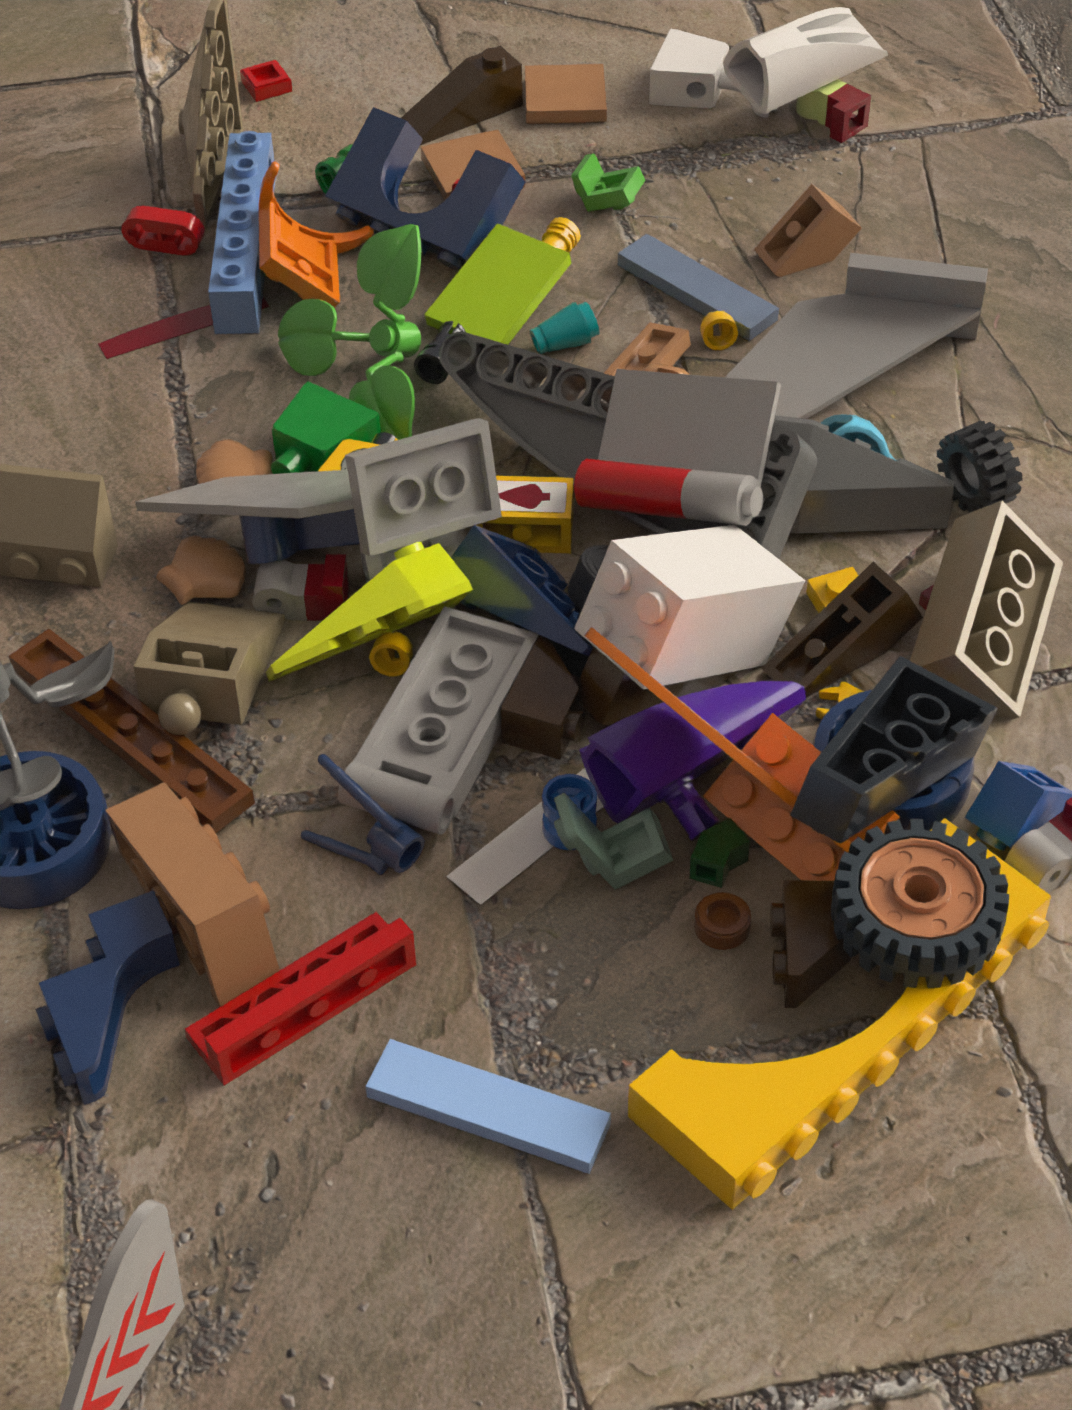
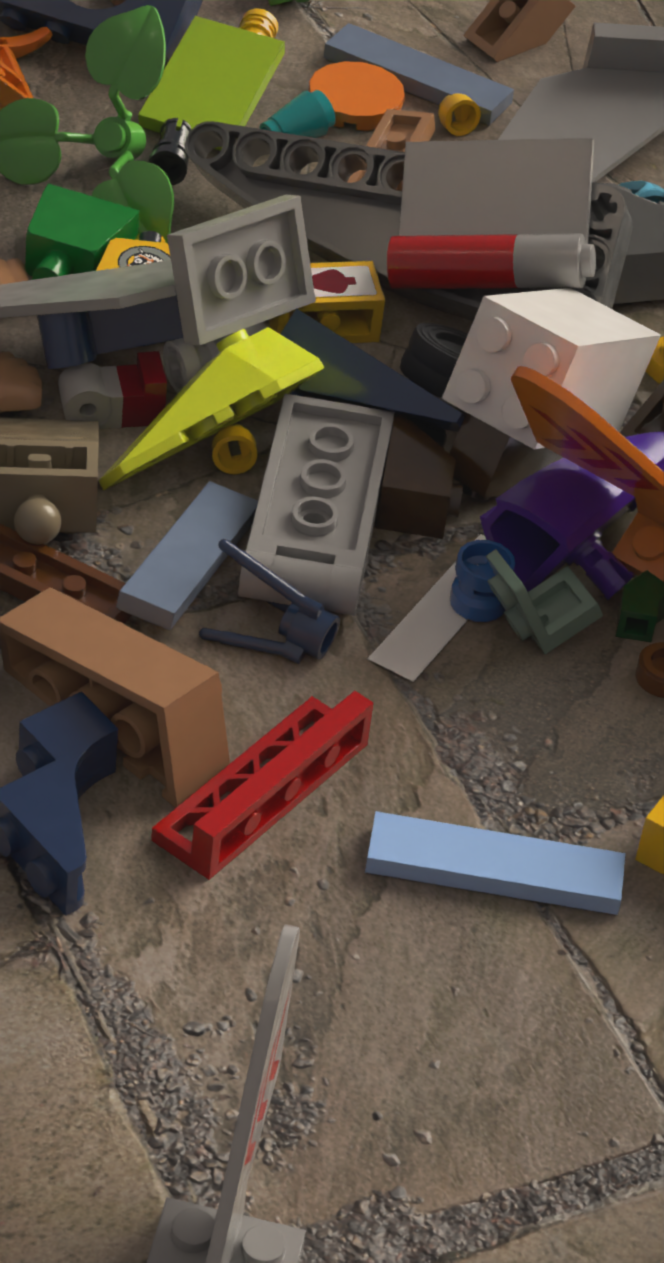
camera: 20 degrees left, 5 degrees down
none -> sand blue tile [116,481,258,630]
none -> orange tile [308,61,405,131]

